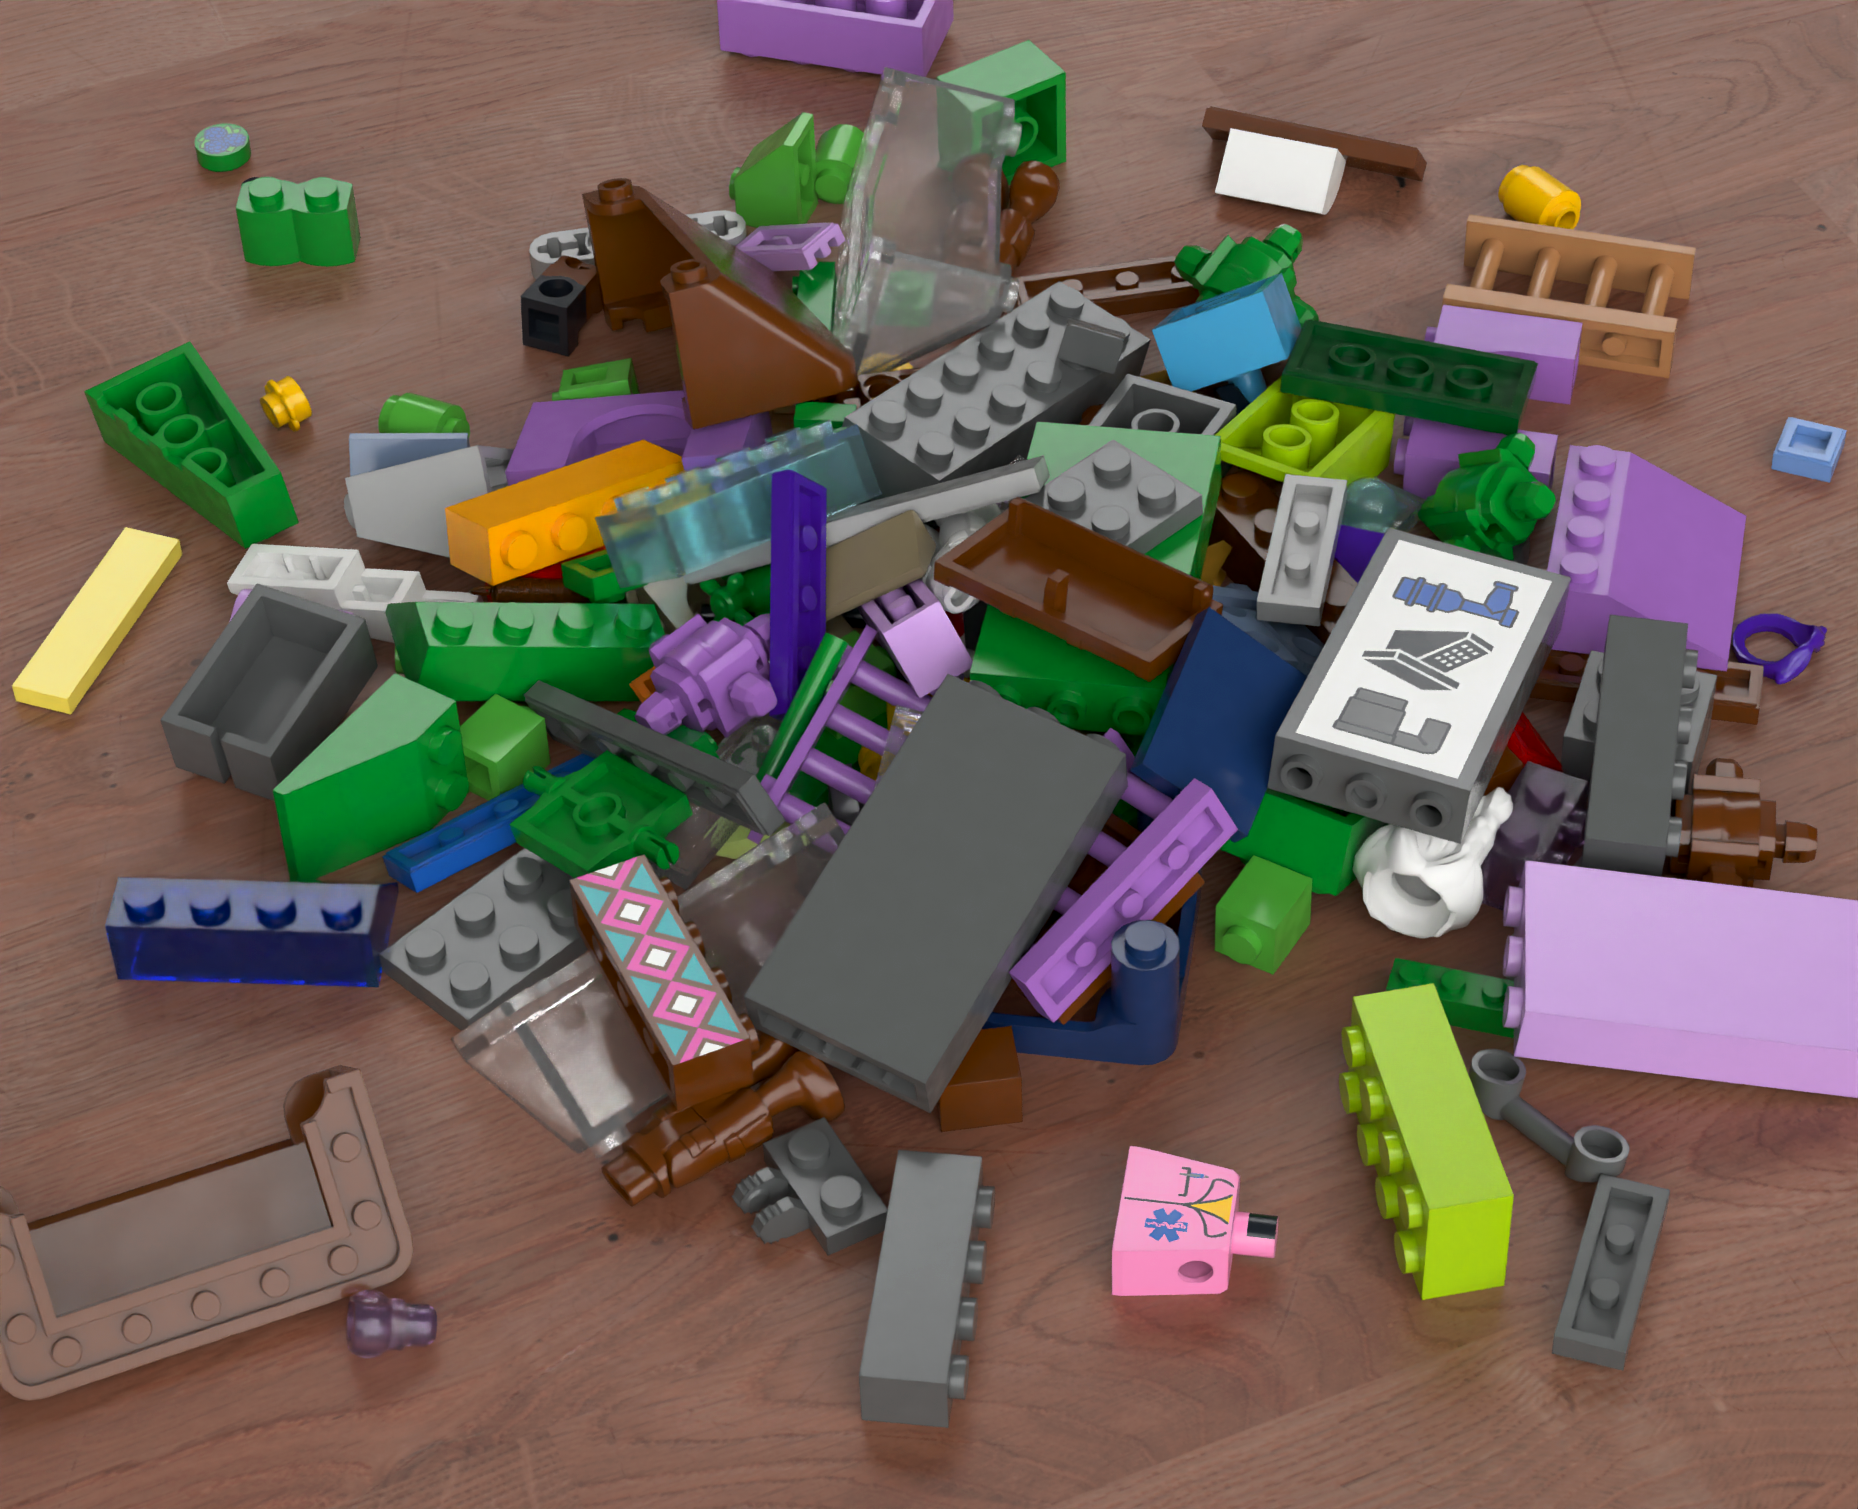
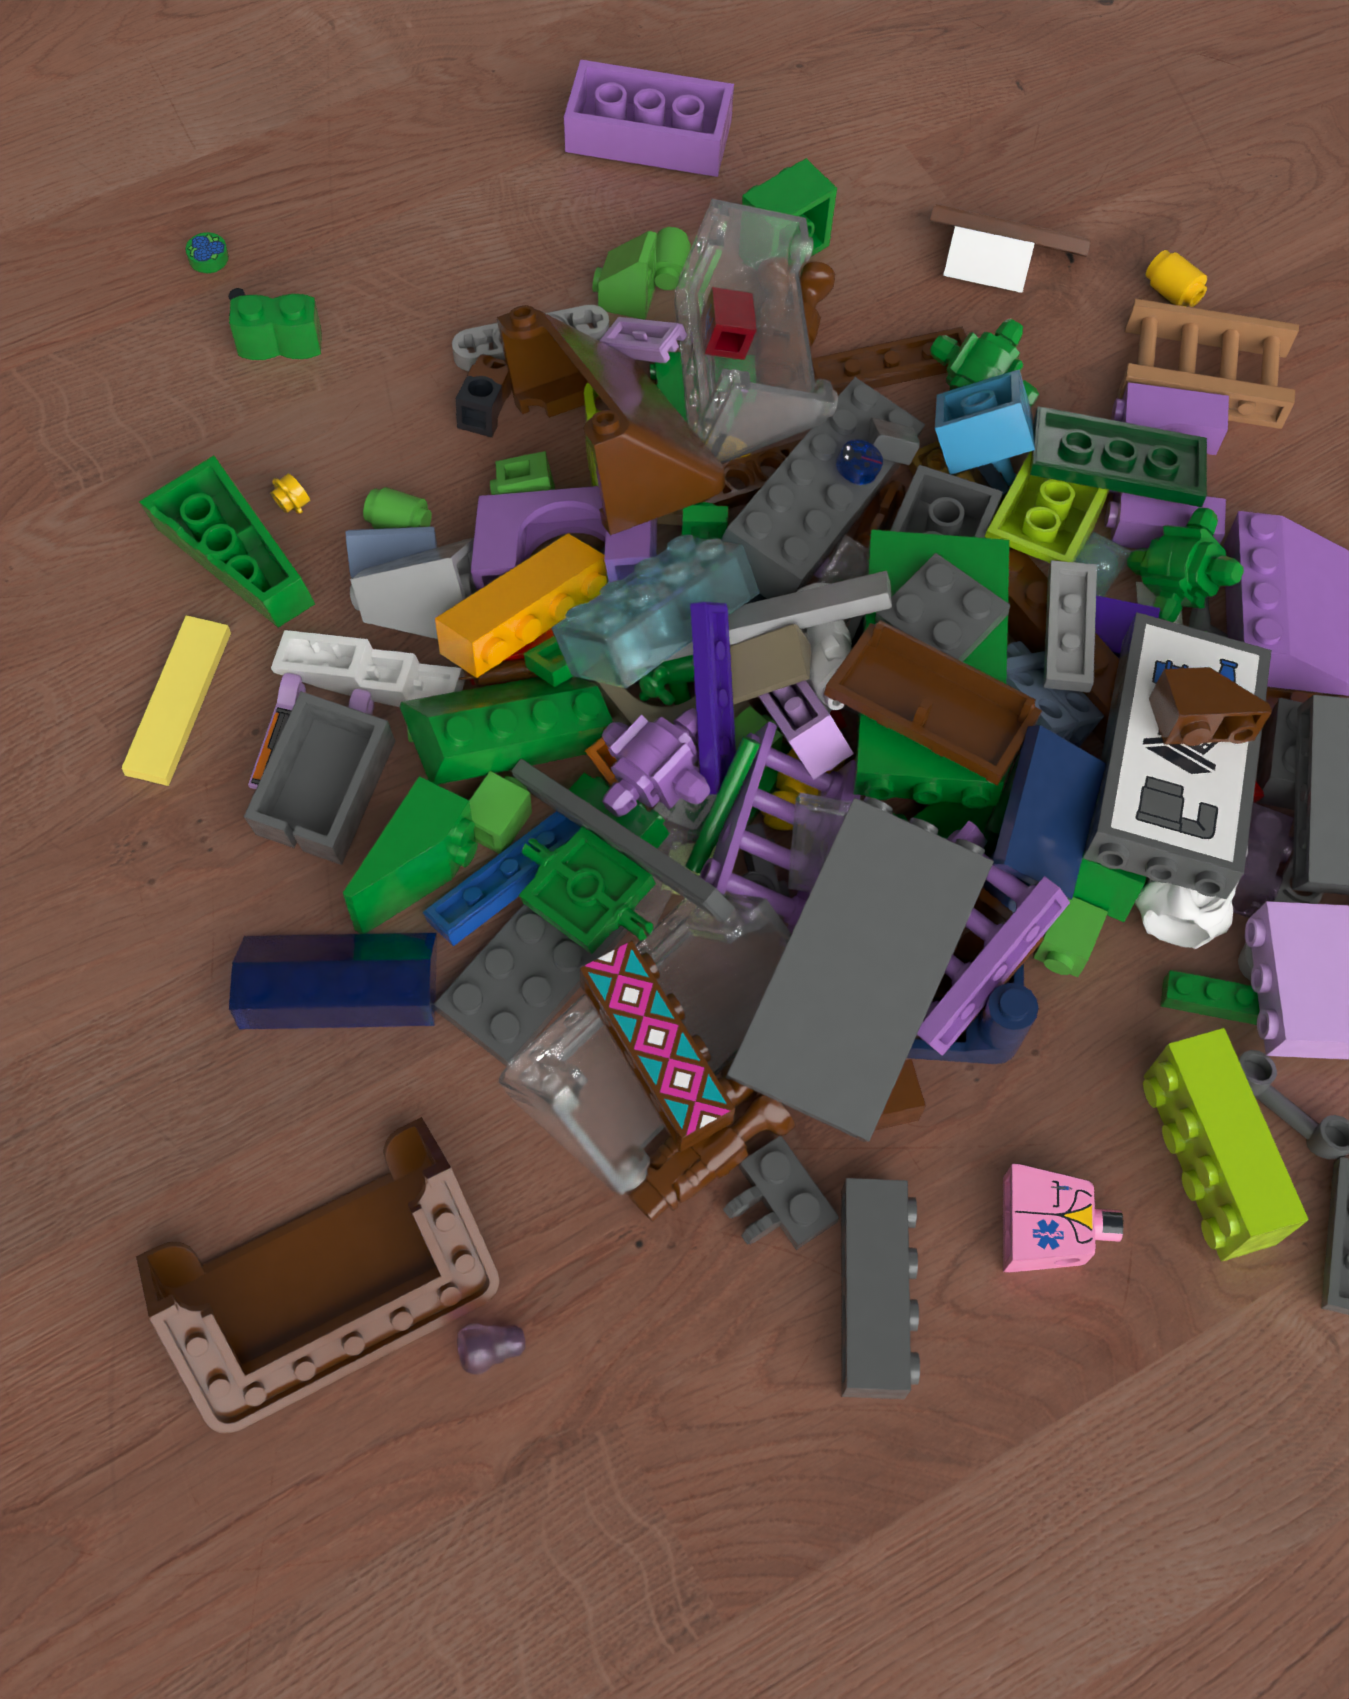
camera: 10 degrees left, 20 degrees up
none -> dark red brick [701,287,757,360]
none -> clear blue tile [836,440,883,485]
none -> reddish brown slope [1149,667,1272,746]

